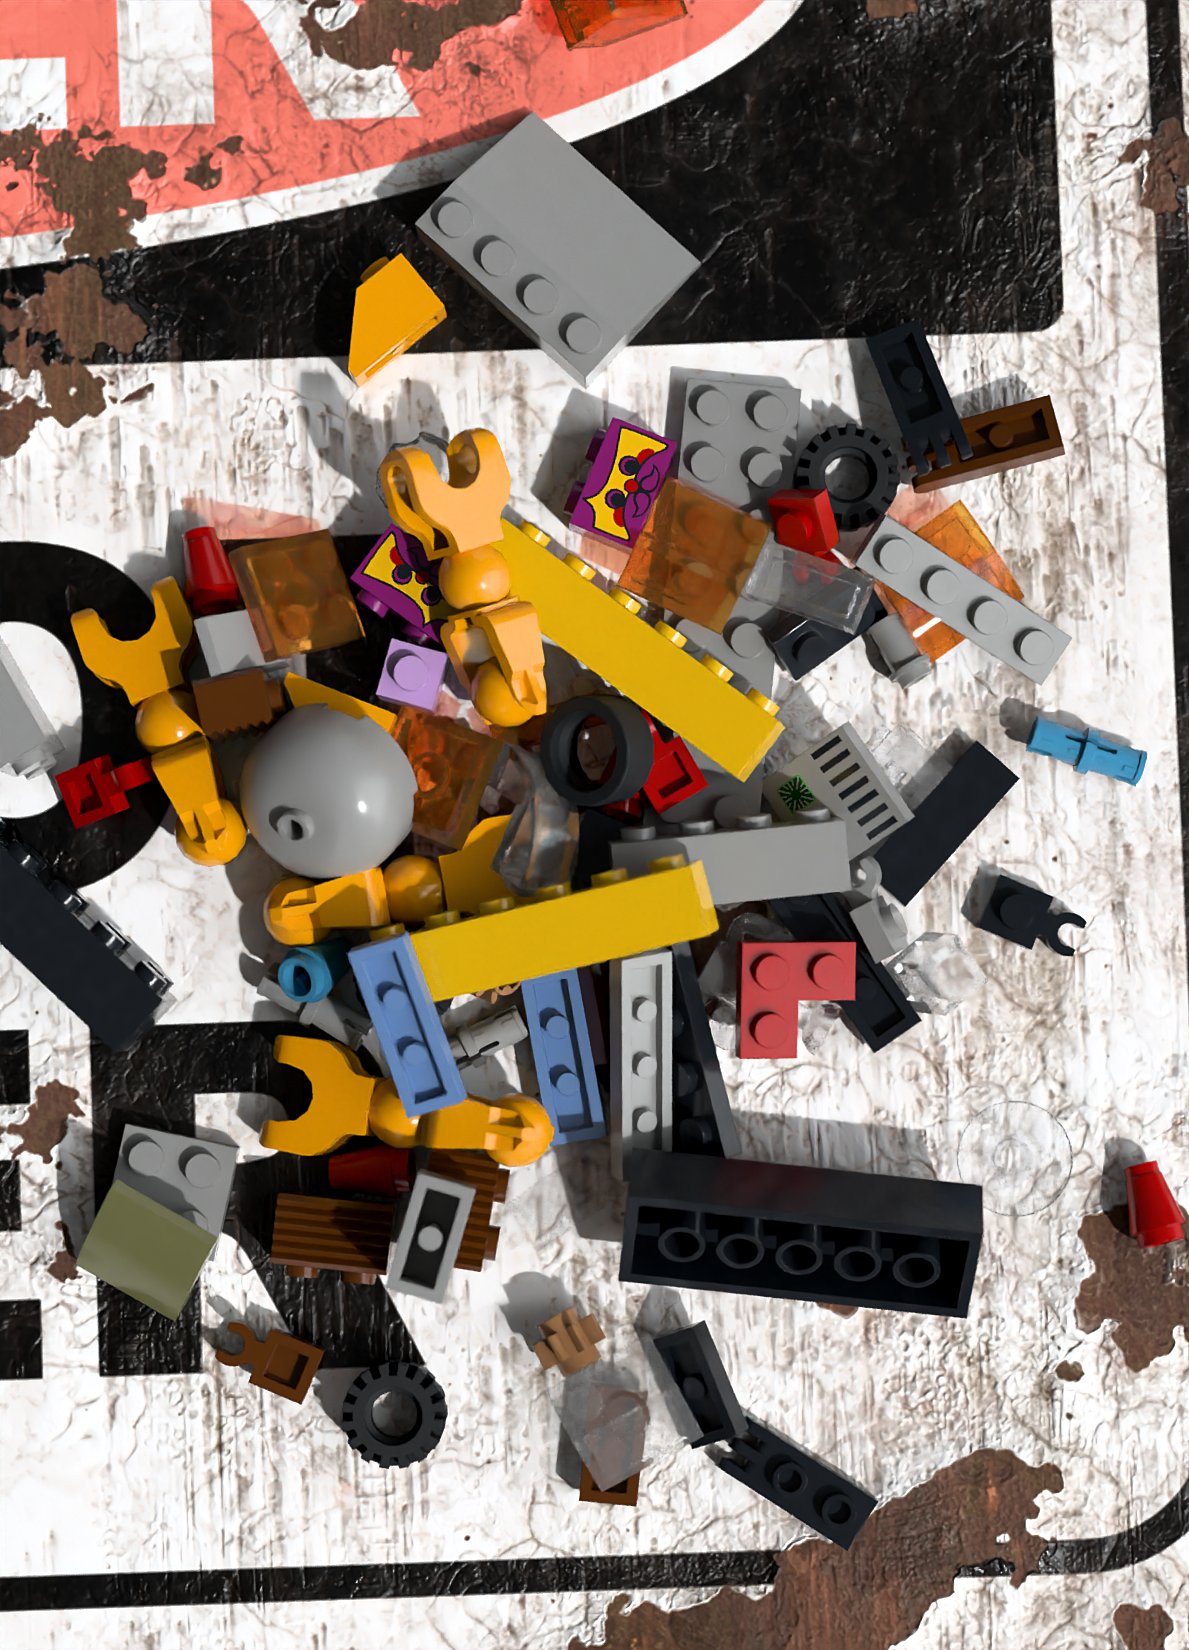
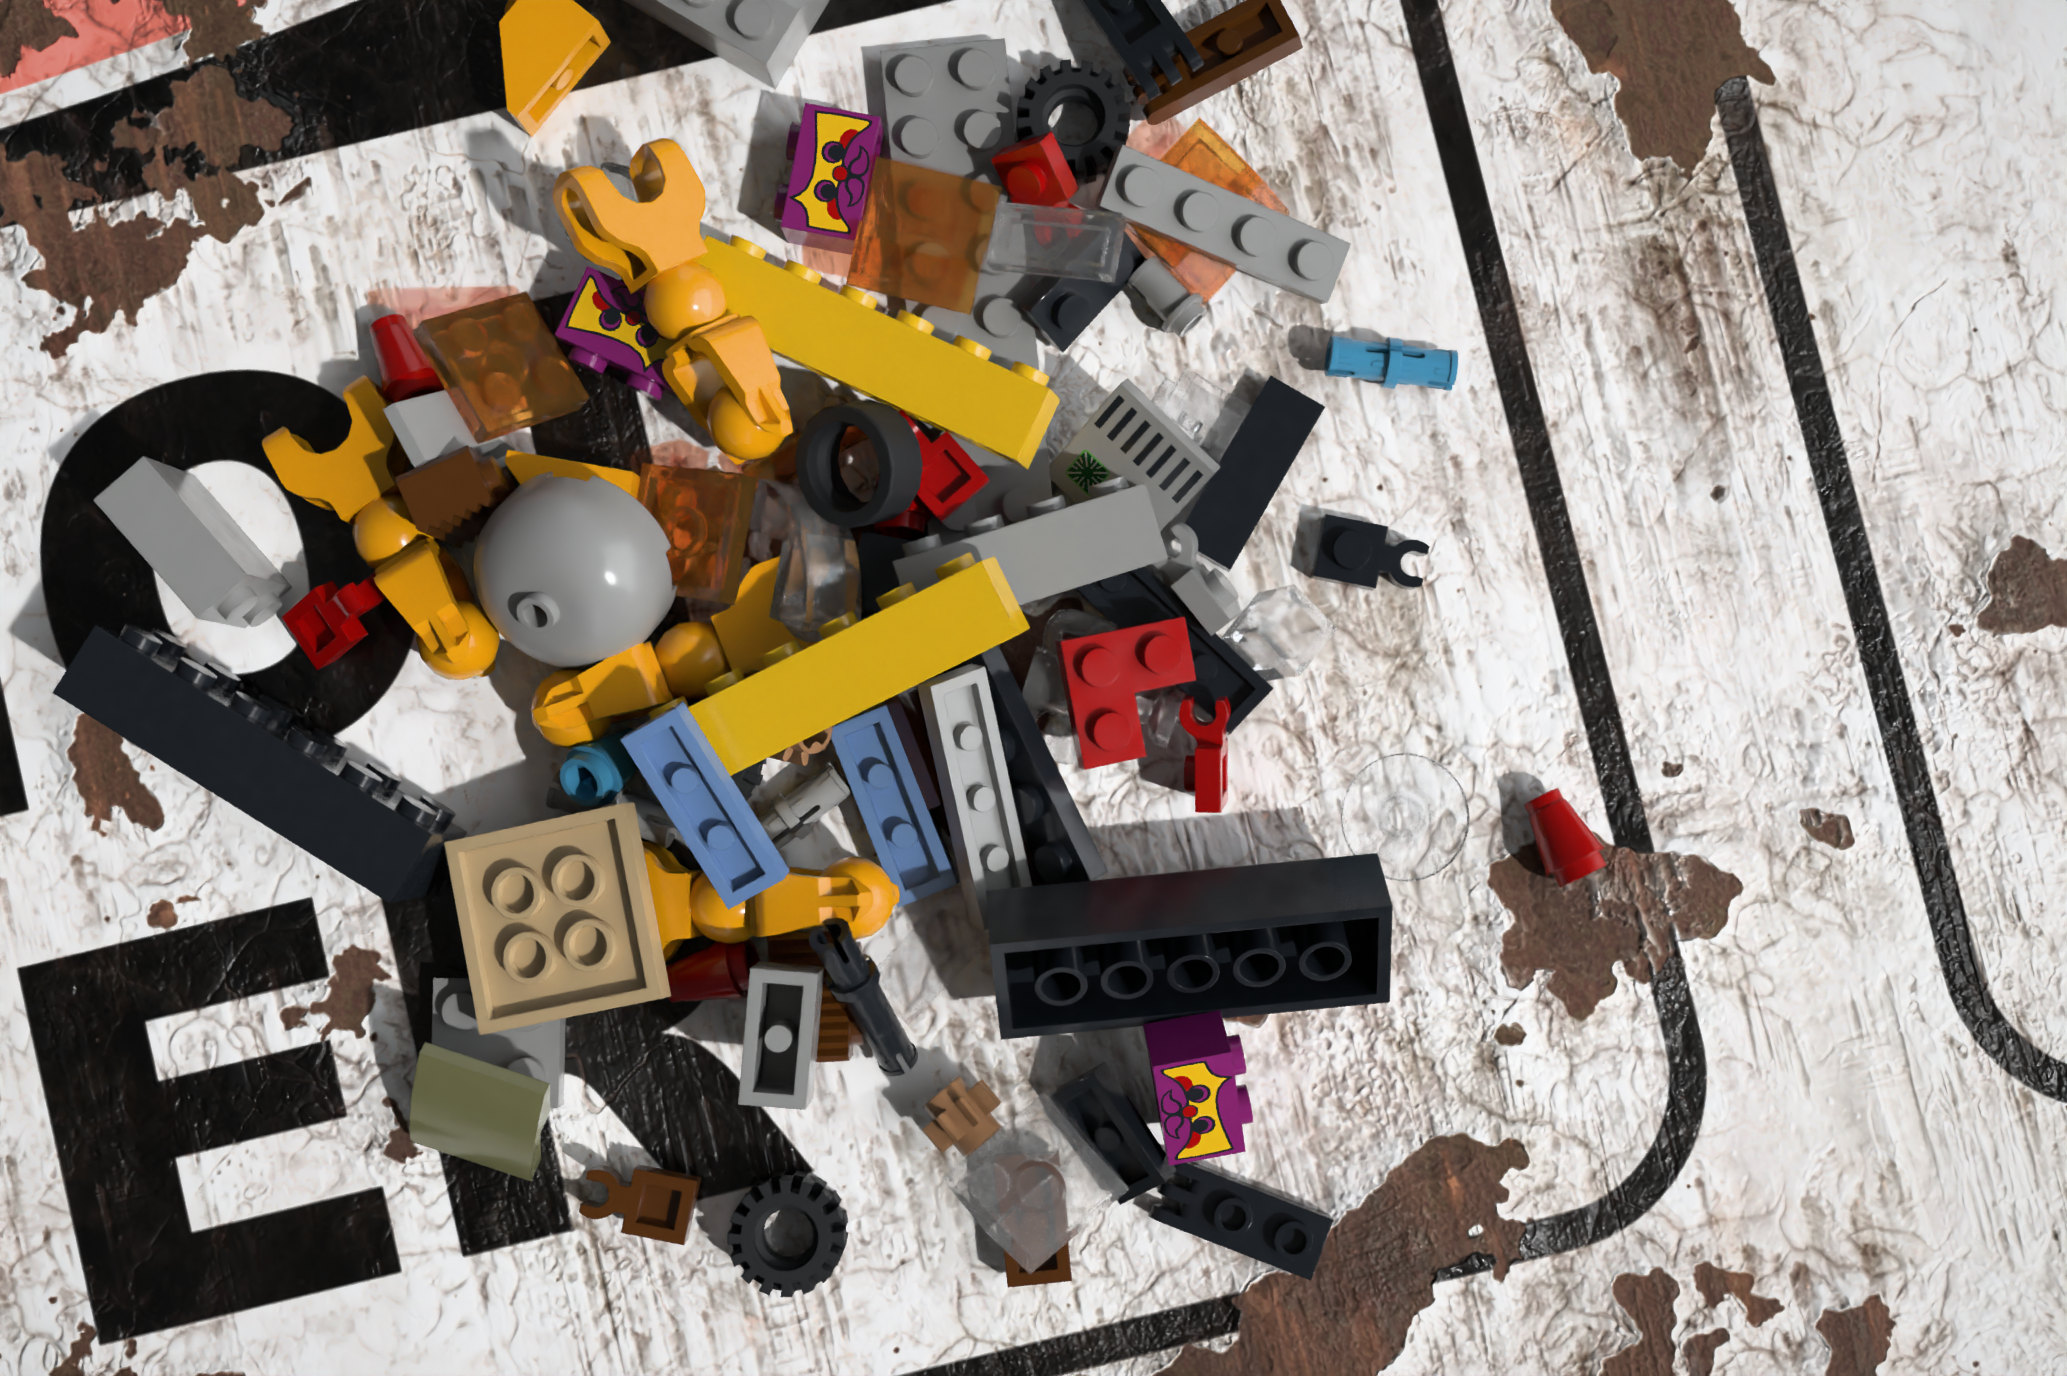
camera: 10 degrees left, 0 degrees up
reddish brown brick [270,1190,397,1284] -> none
lavender brick [376,638,451,715] -> none
none -> tan plate [444,802,671,1035]
none -> black pin [809,918,918,1077]
none -> magenta brick [1143,1010,1253,1166]
none -> red plate [1179,696,1231,813]

